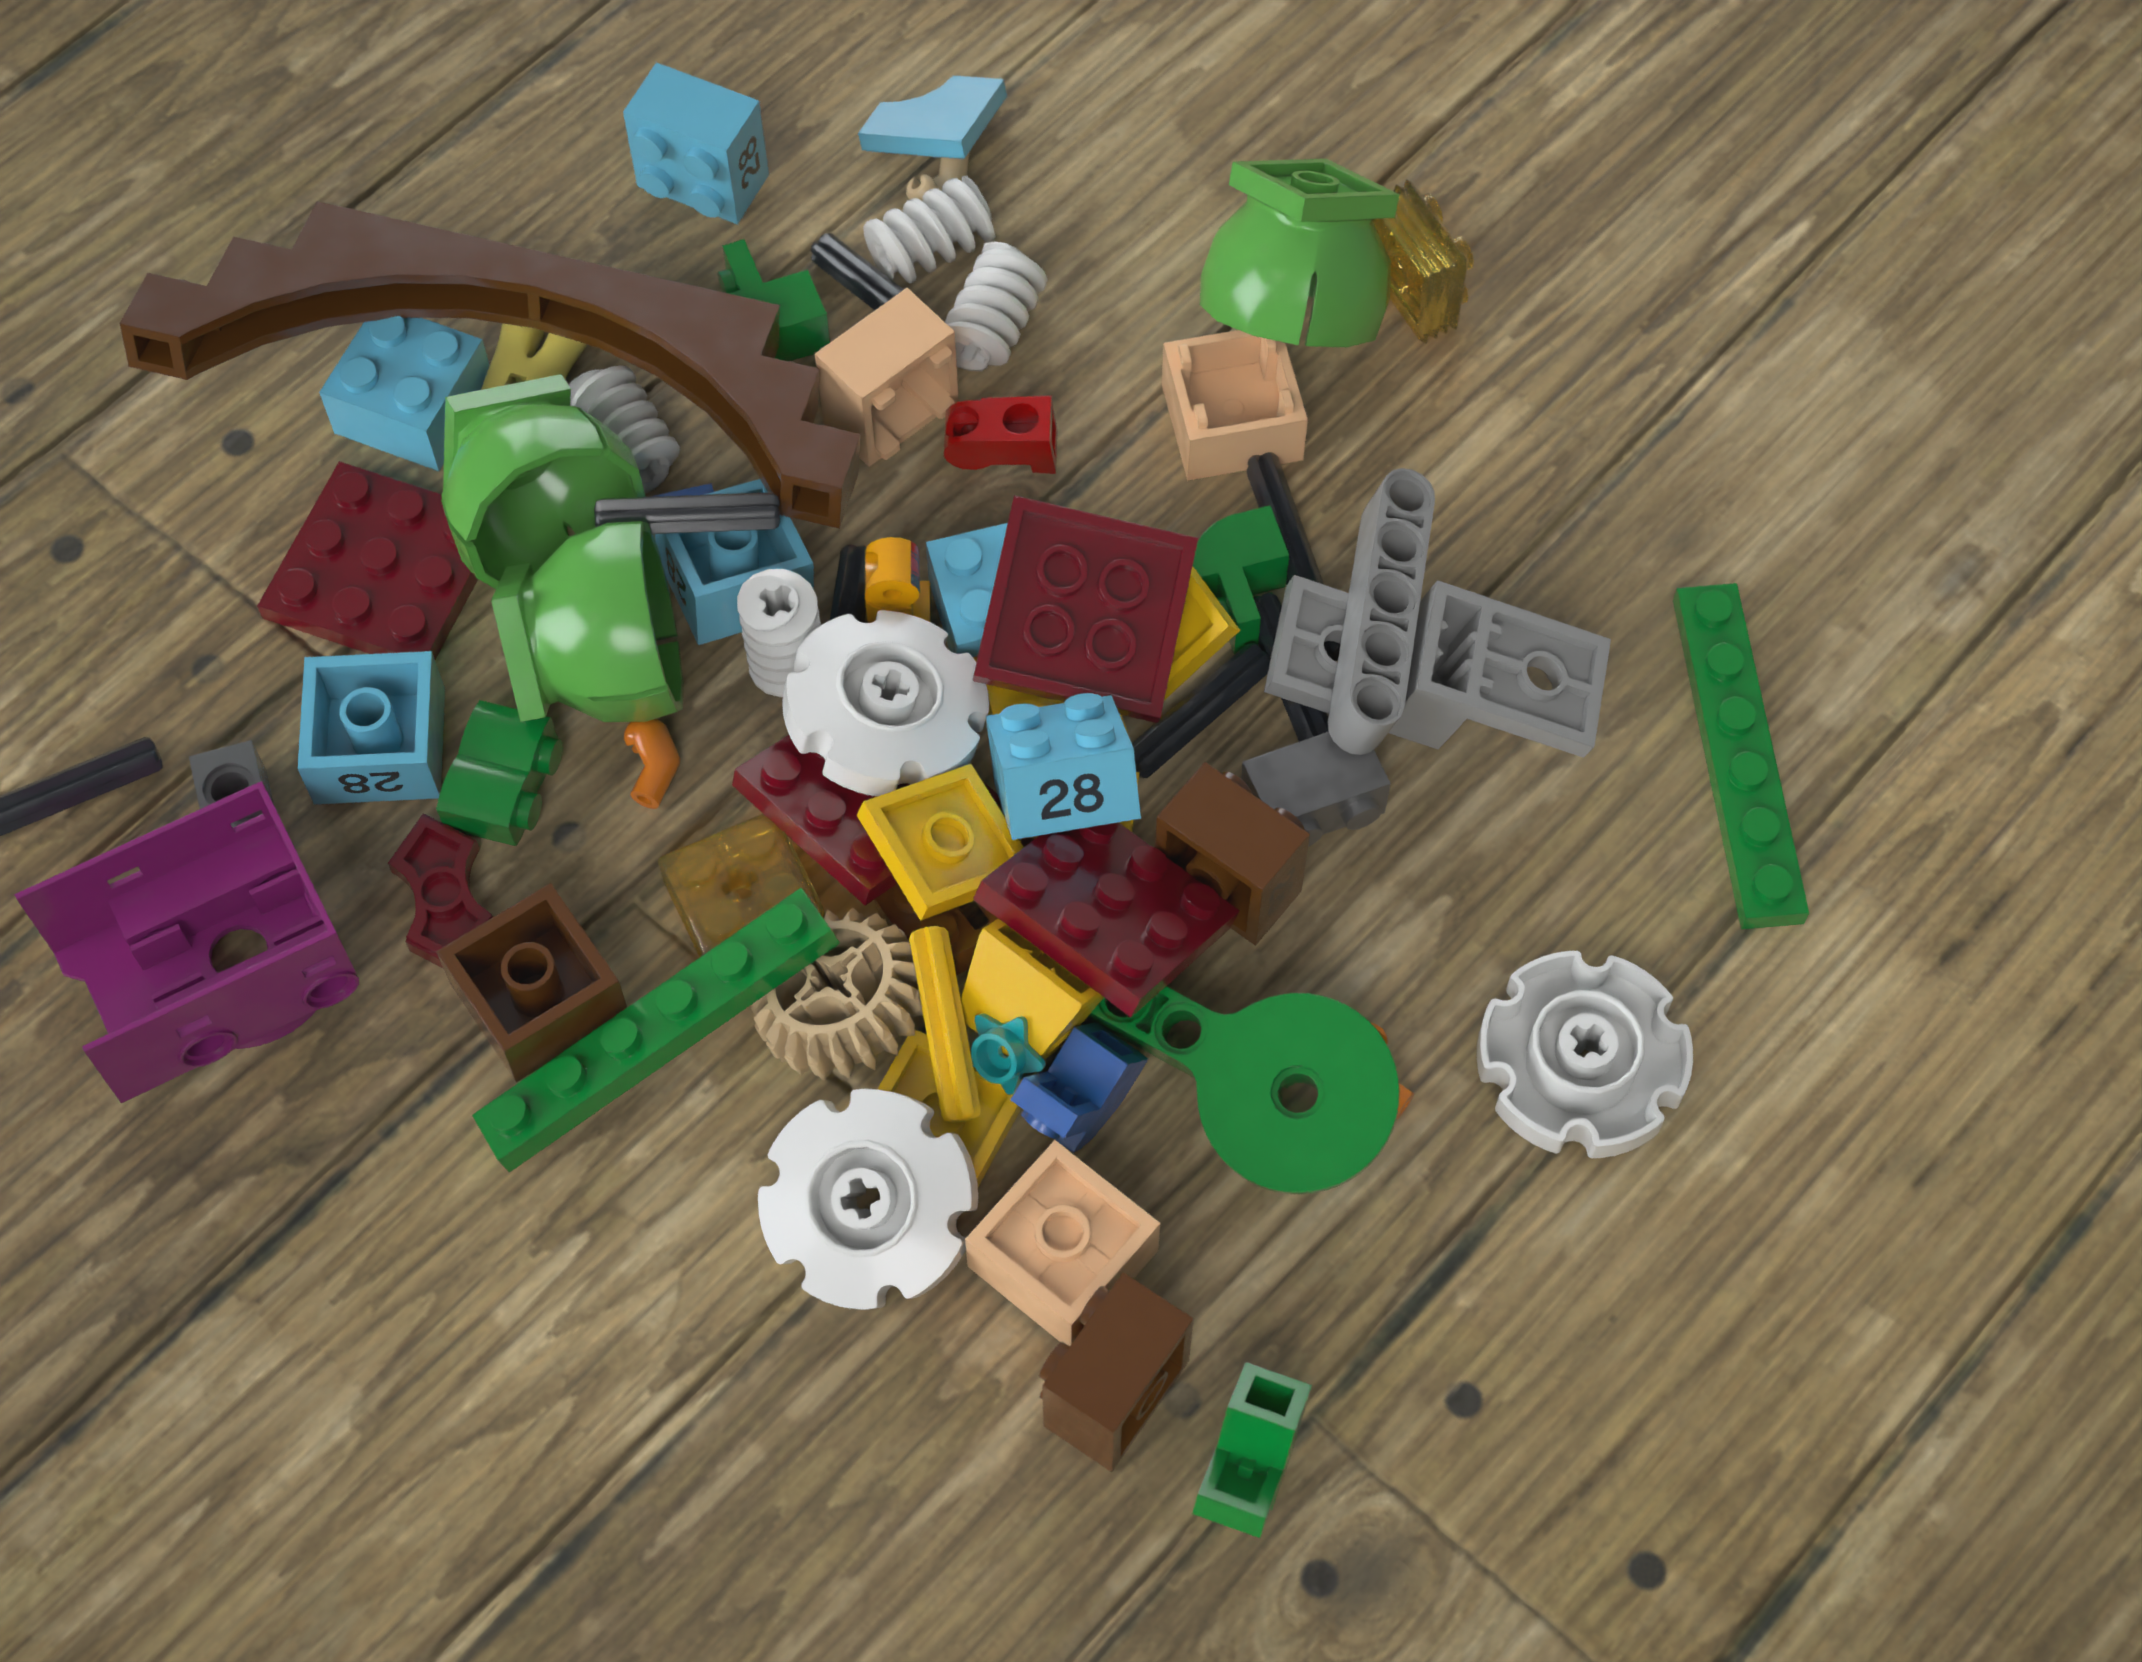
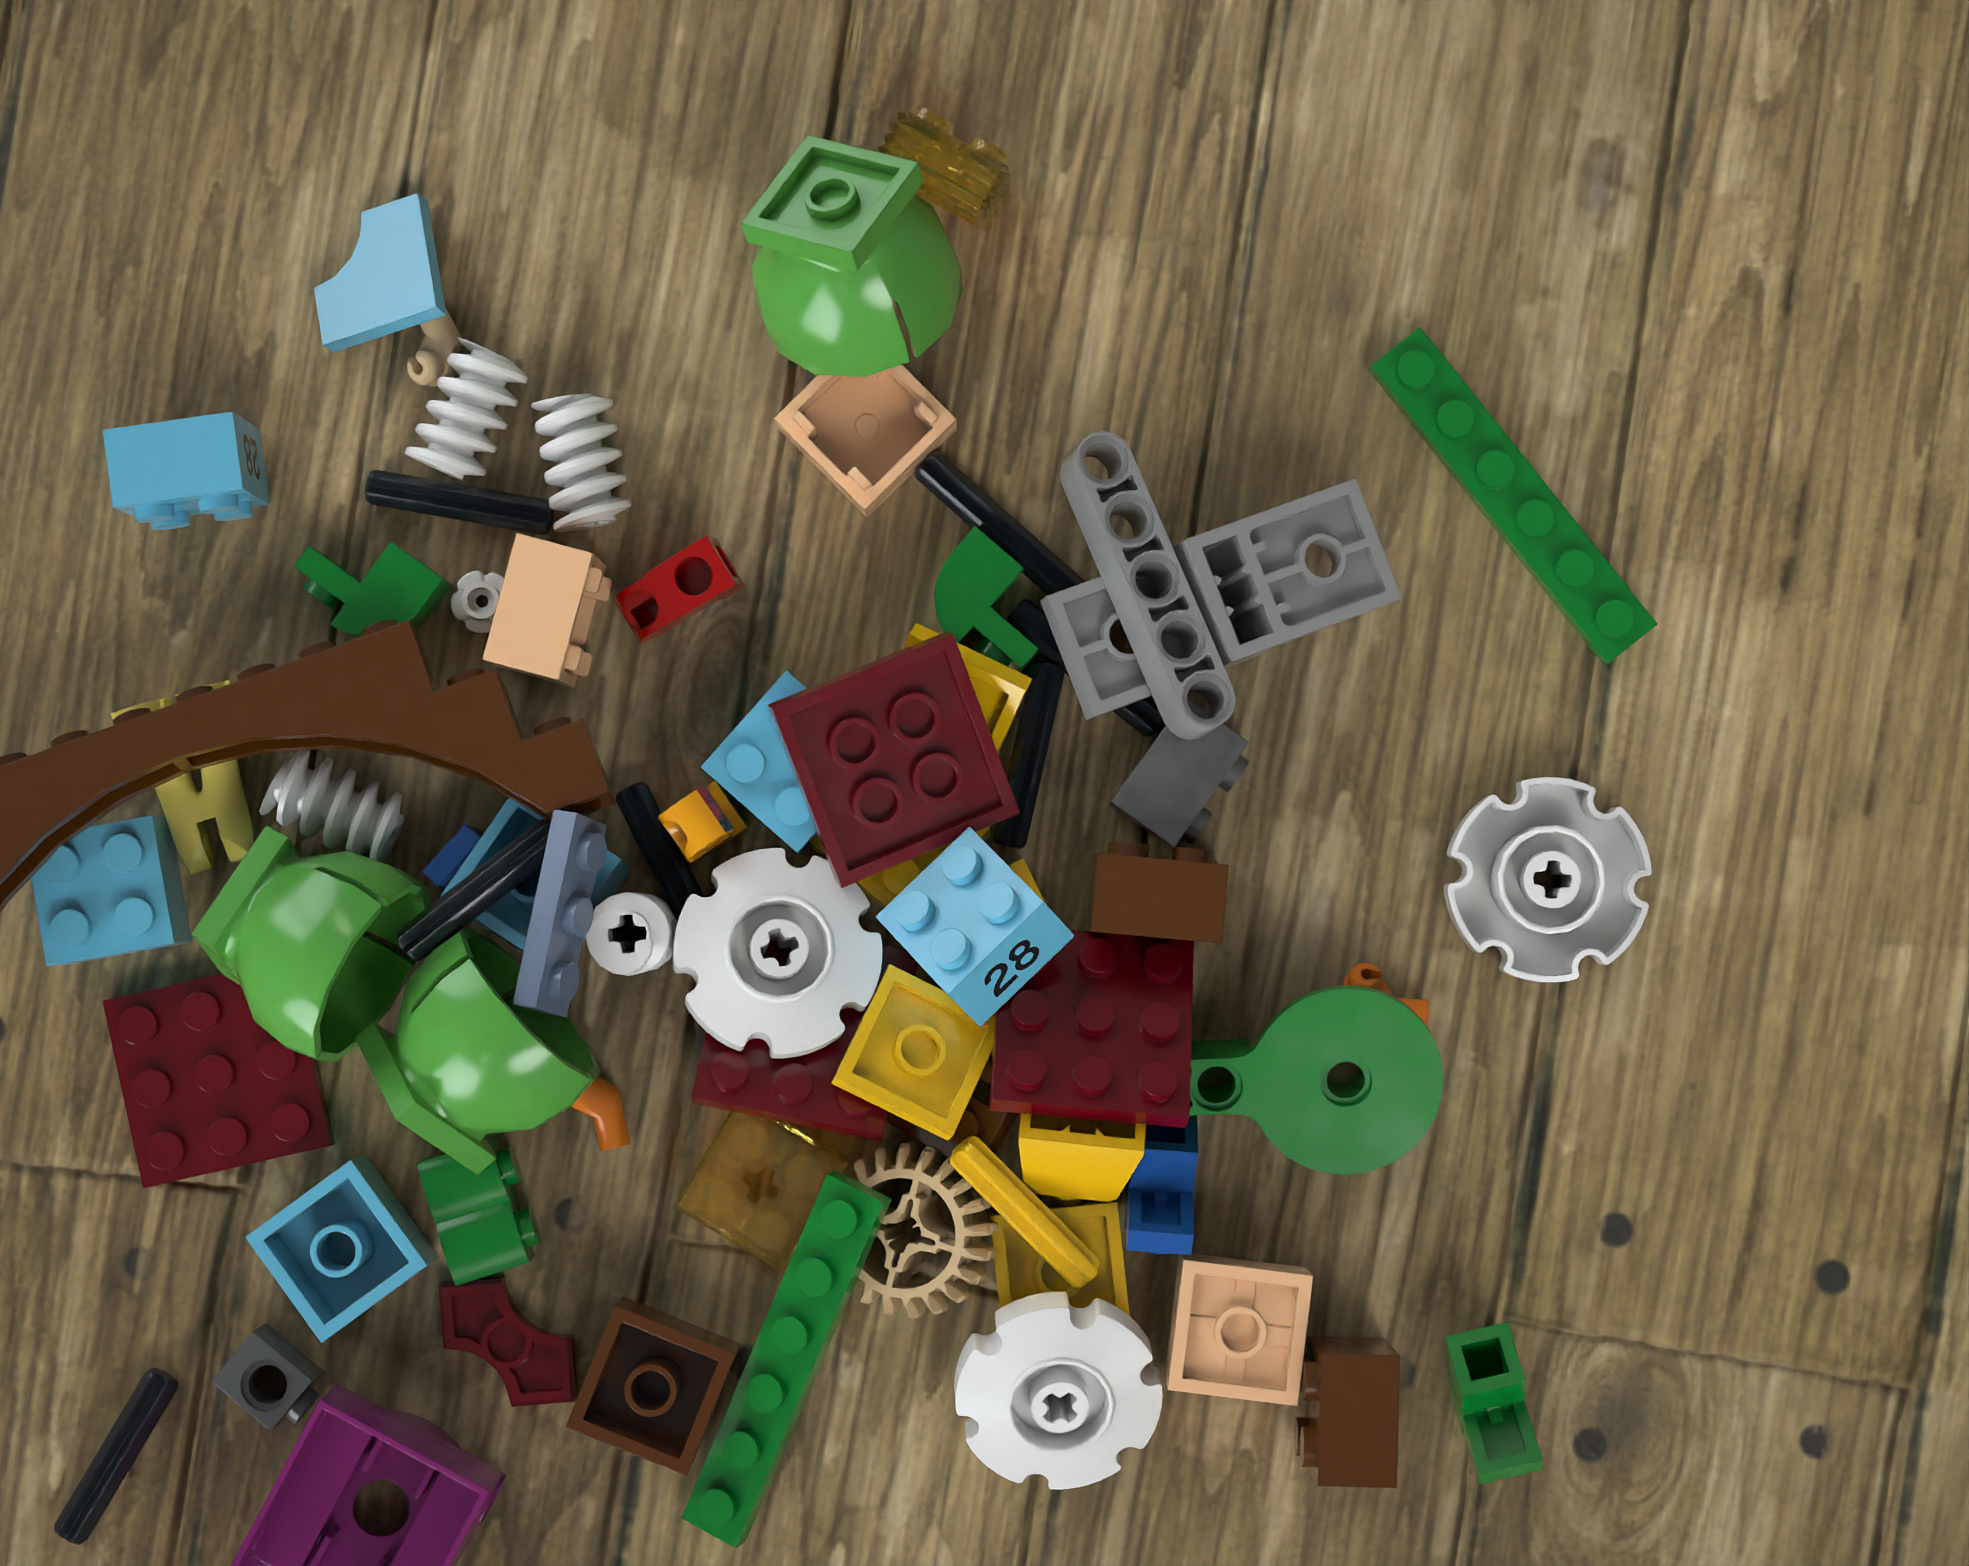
camera: 35 degrees left, 25 degrees up
teal plate [971,1013,1045,1095] -> none
none -> sand blue plate [513,810,607,1017]

